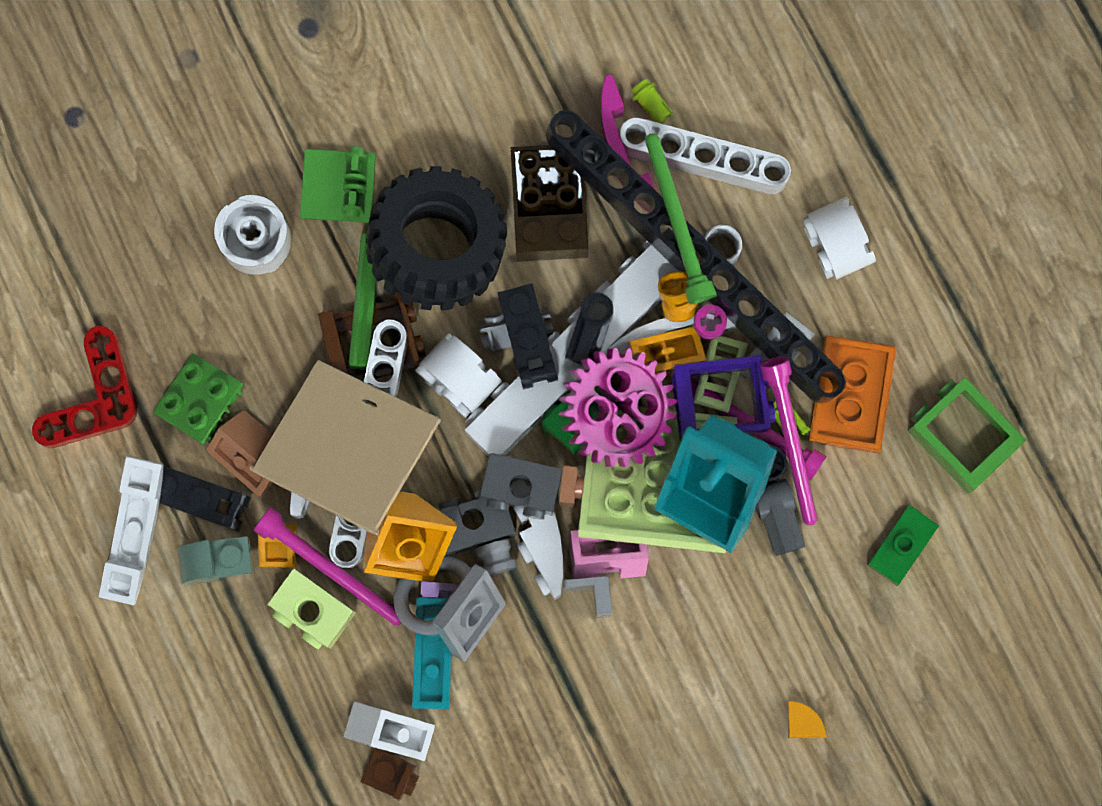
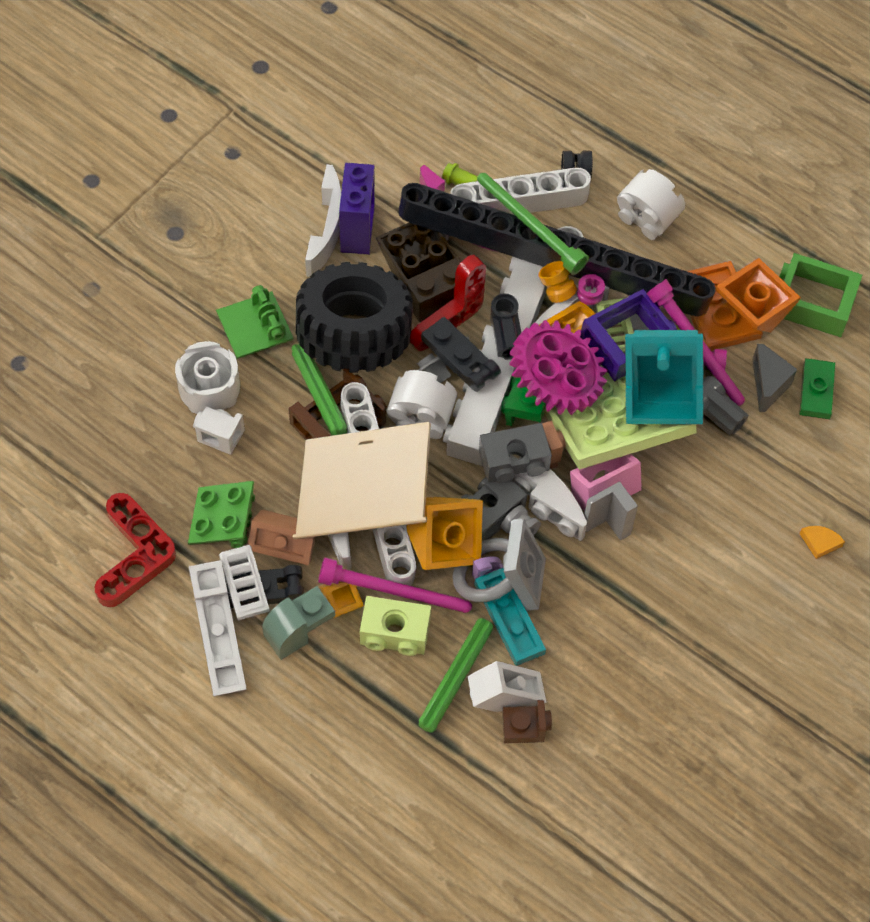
camera: 30 degrees left, 20 degrees down
none -> white brick [193,406,245,455]
none -> white slope [219,545,270,620]
none -> white slope [305,164,341,277]
none -> dark purple window [339,163,375,255]
none -> red beam [410,254,486,352]
none -> bright green axle [419,618,493,733]
none -> black wheel [561,150,593,178]
none -> orange slope [715,258,801,333]
none -> dark grey slope [752,344,797,412]

